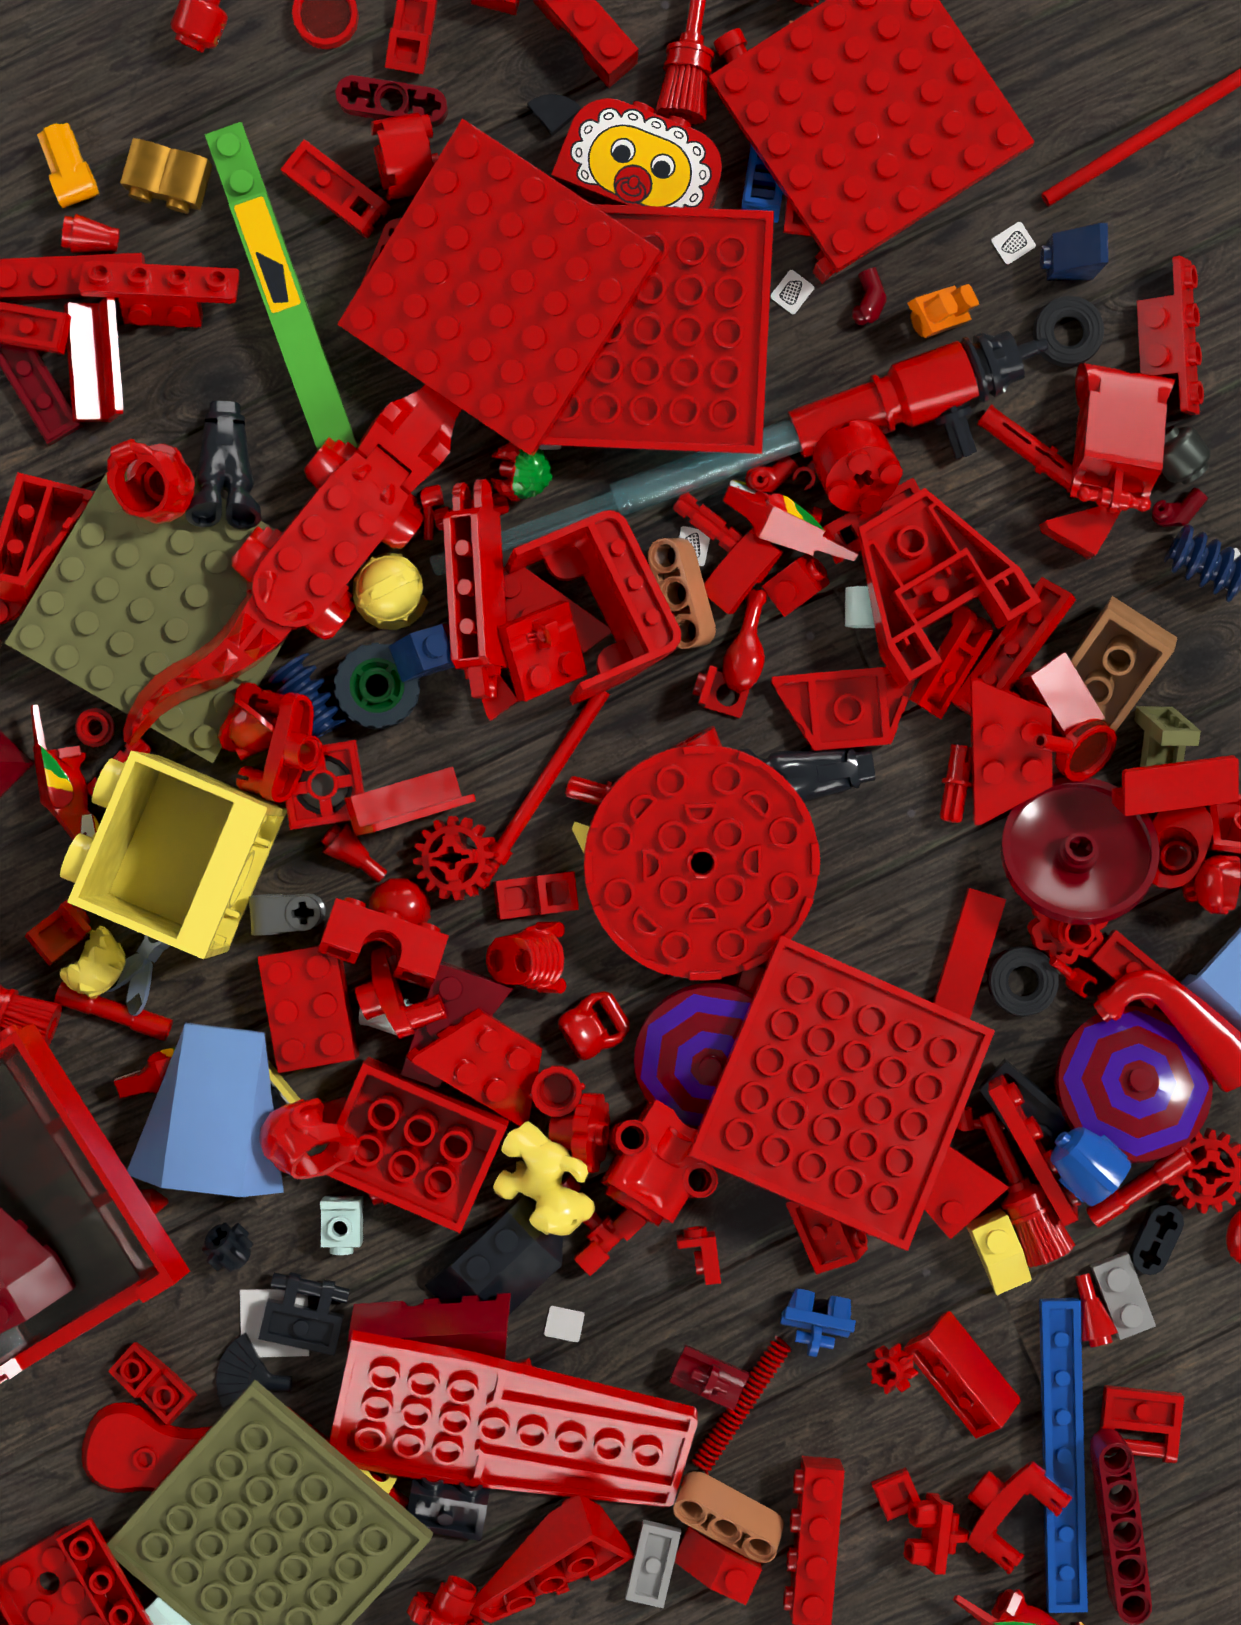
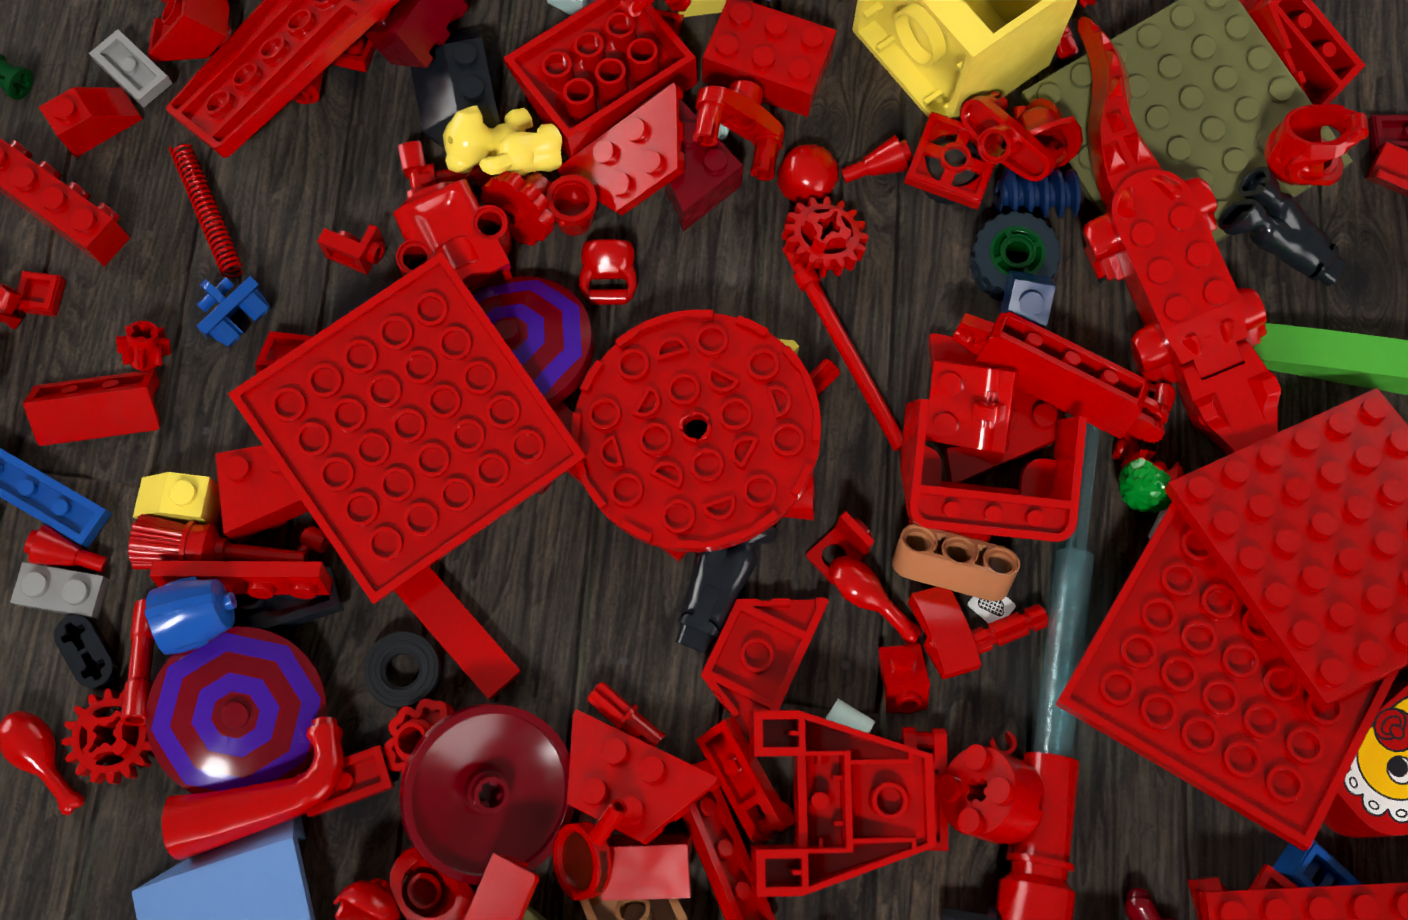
camera: 115 degrees right, 15 degrees down
red plate [75,708,115,747] -> none
dark grey piece [249,893,326,936] -> none
red arch [317,897,449,989] -> none
red panel [344,767,476,836] -> none
light yellow helmet [352,553,428,630] -> none
red piece [486,922,566,993] -> none
red slope [493,871,579,920] -> none
white sticker [544,1306,584,1342] -> none
dark red hips [669,1344,749,1411] -> none
nougat beam [673,1471,784,1563] -> none
animal [723,480,858,561] -> none
red arm [745,454,799,492] -> none
white sticker [771,270,814,314] -> none
red hand [1049,956,1097,998] -> none

